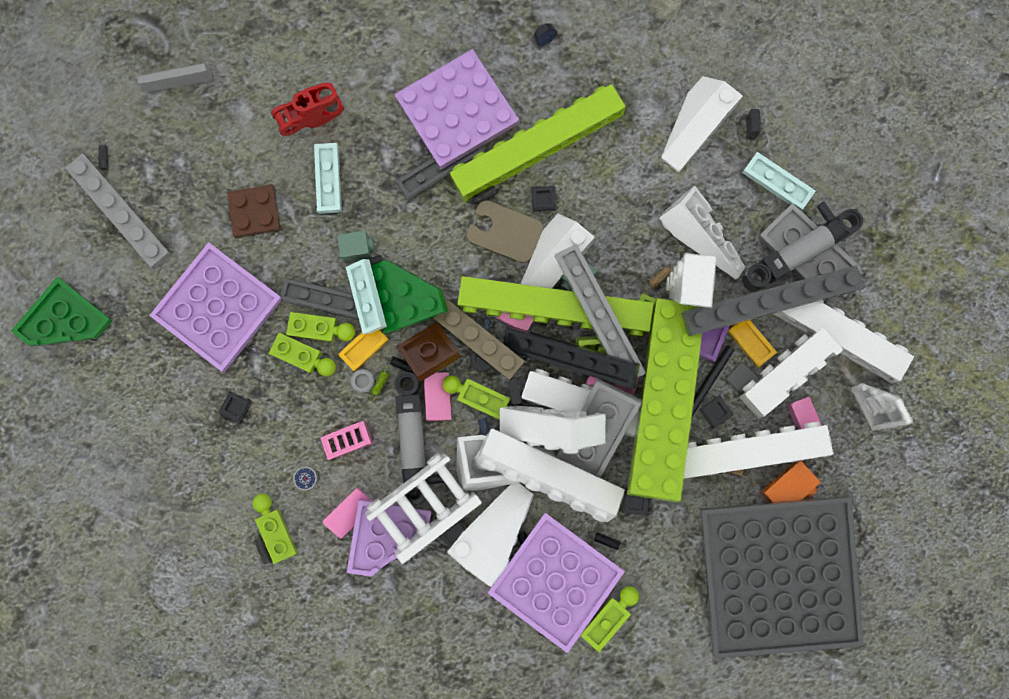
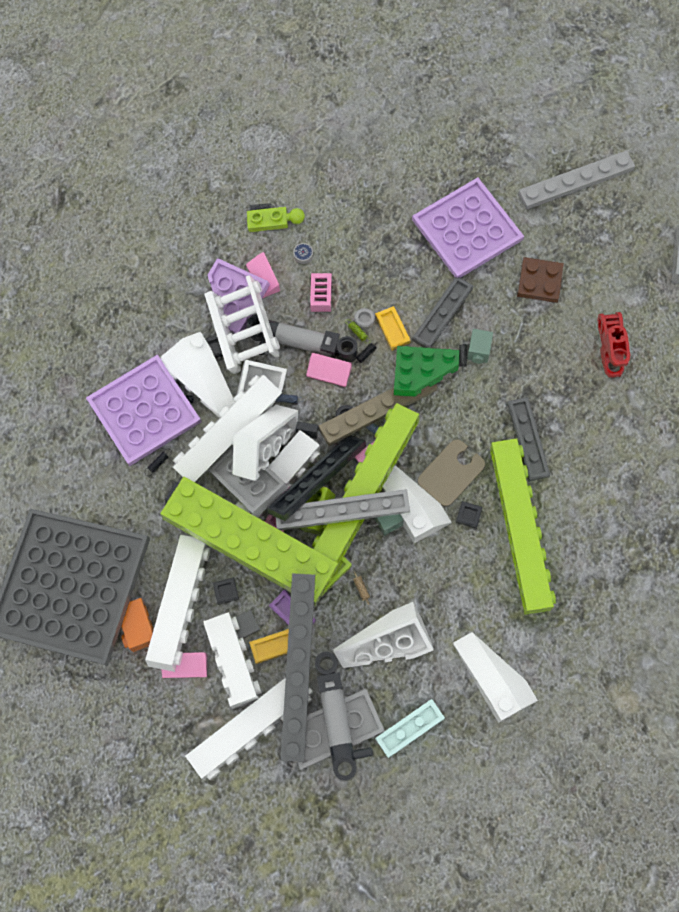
camera: 105 degrees right, 10 degrees down
green plate [11,277,113,347] -> none
dark grey piece [98,139,108,176] -> none
black tile [219,391,252,423] -> none
lime plate [268,333,336,377] -> none
lime plate [286,312,355,343] -> none
light aqua plate [314,143,342,214] -> none
light aqua plate [346,259,387,334] -> none
lavender plate [394,49,520,169] -> none
reddish brown plate [397,322,461,382] -> none
lime plate [442,375,510,420] -> none
dark grey piece [467,184,502,206] -> none
black tile [533,23,557,46] -> none
lime plate [580,586,639,652] -> none
white wedge [666,254,716,307] -> none
black bar [691,345,735,419] -> none
black tile [746,109,761,140] -> none
white wedge [851,383,912,431] -> none

